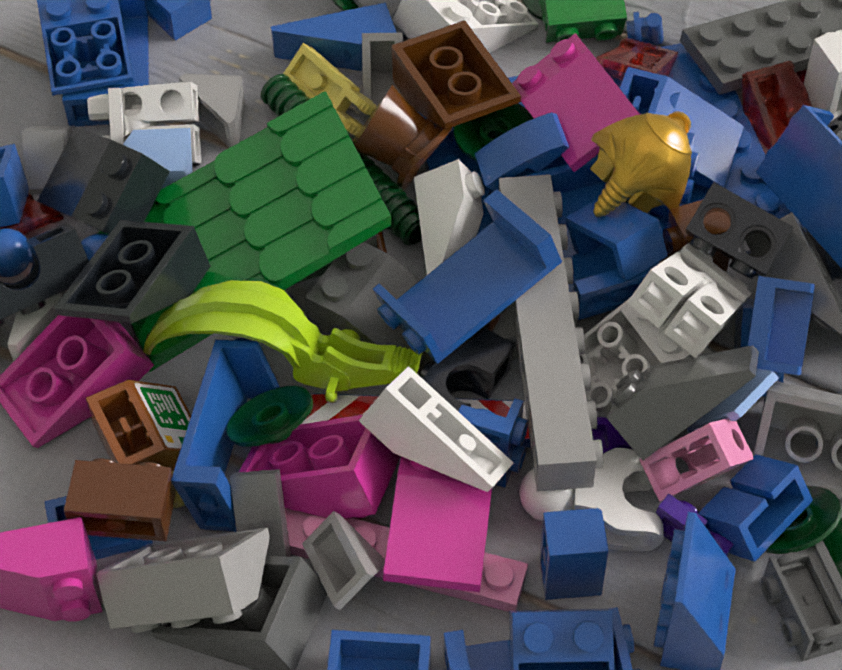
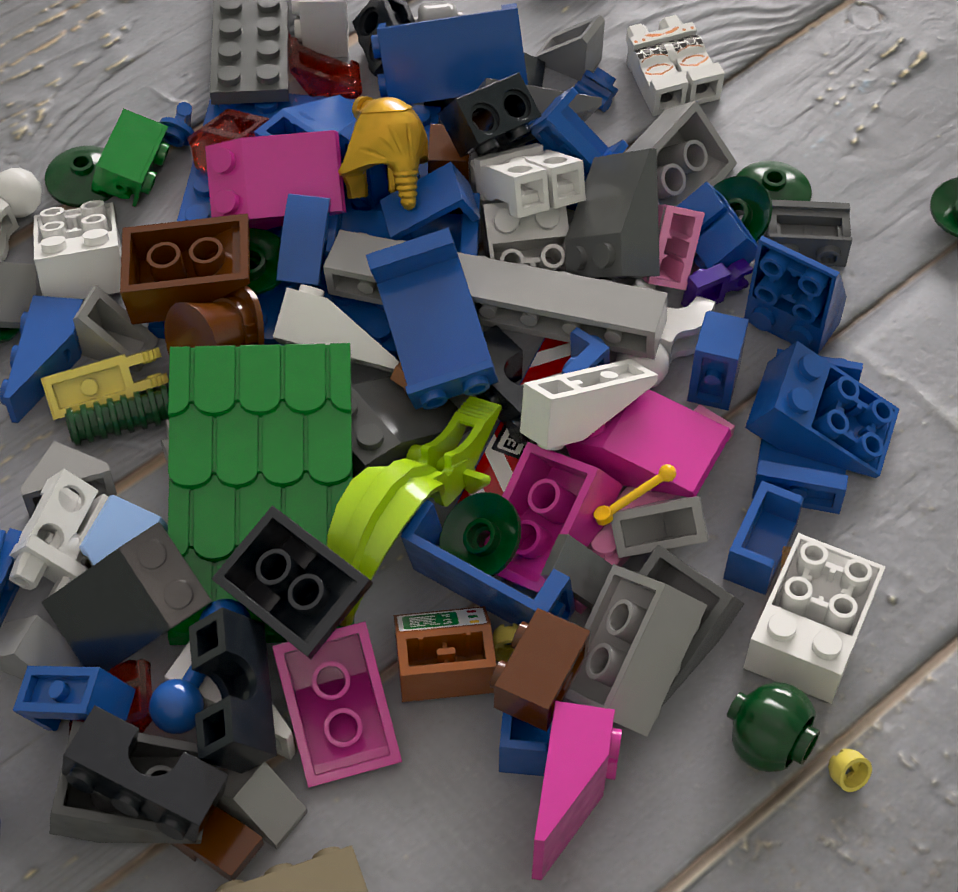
camera: 70 degrees left, 0 degrees up
none -> yellow hinge [594,464,676,526]

